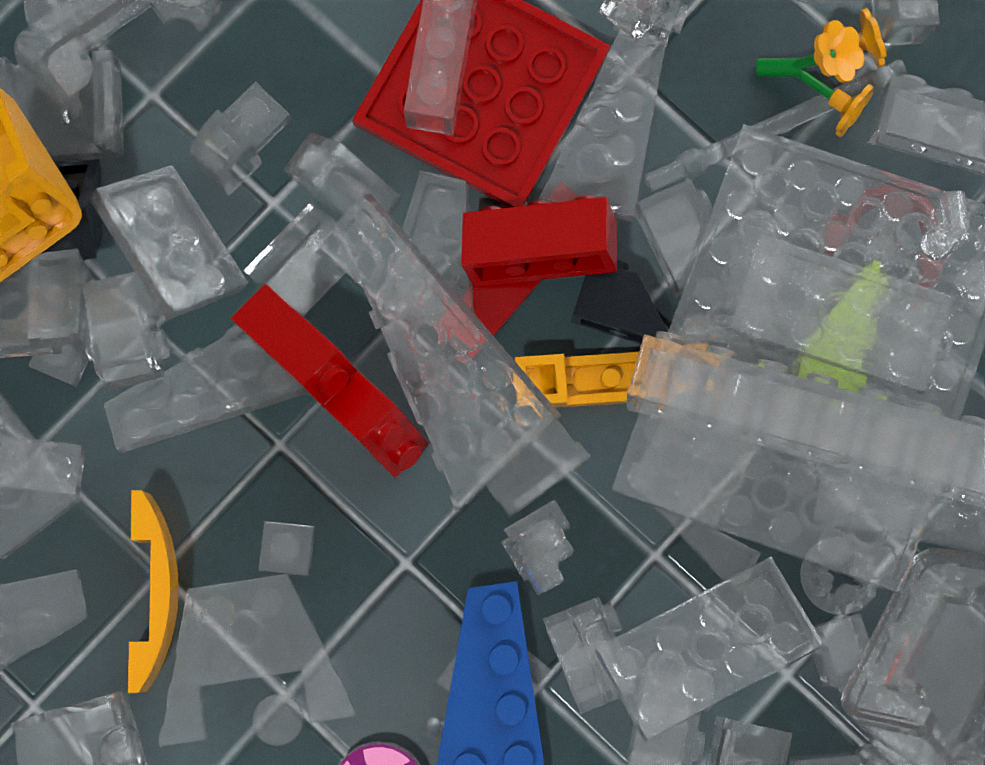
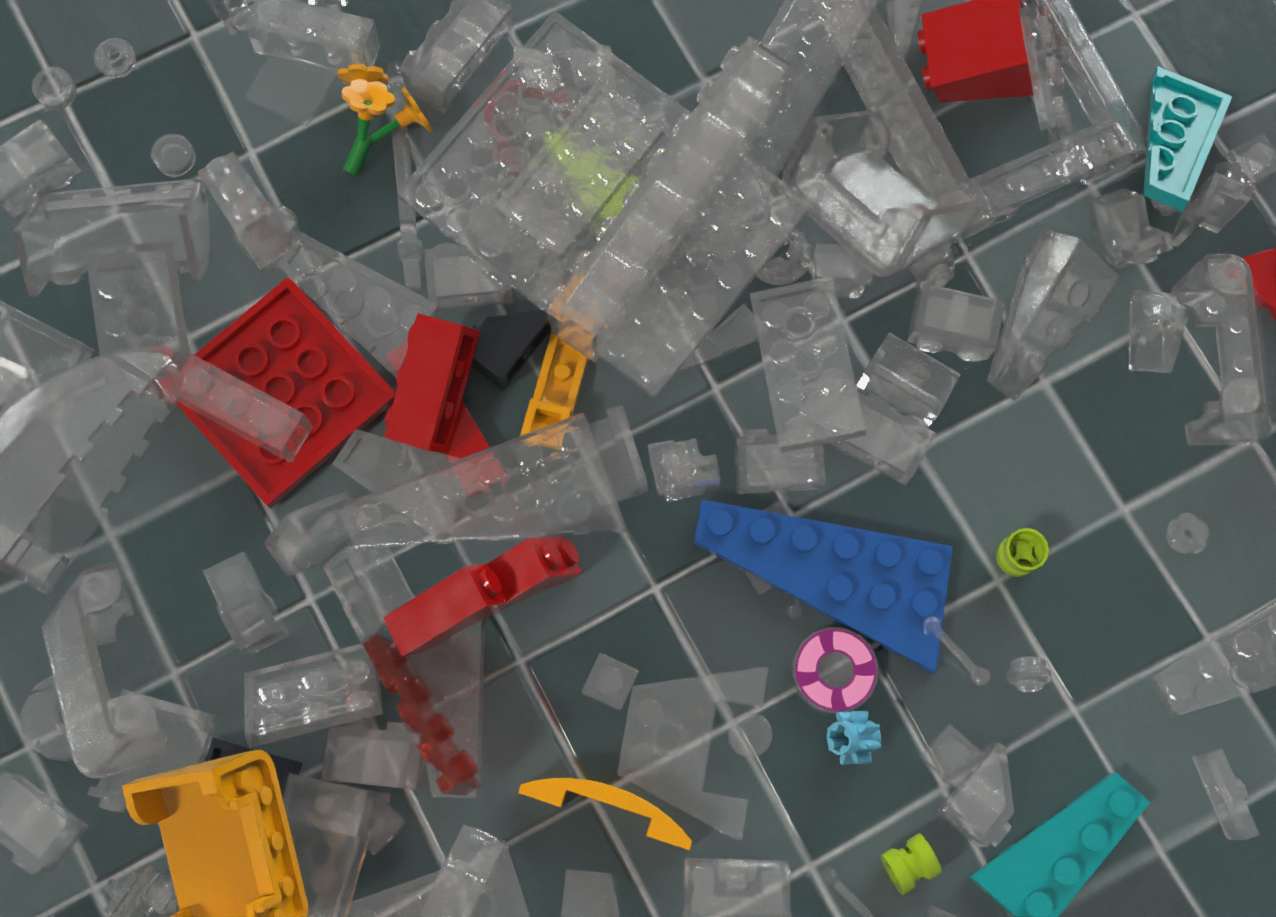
camera: 75 degrees left, 5 degrees down
none -> clear red wing [362,634,480,796]

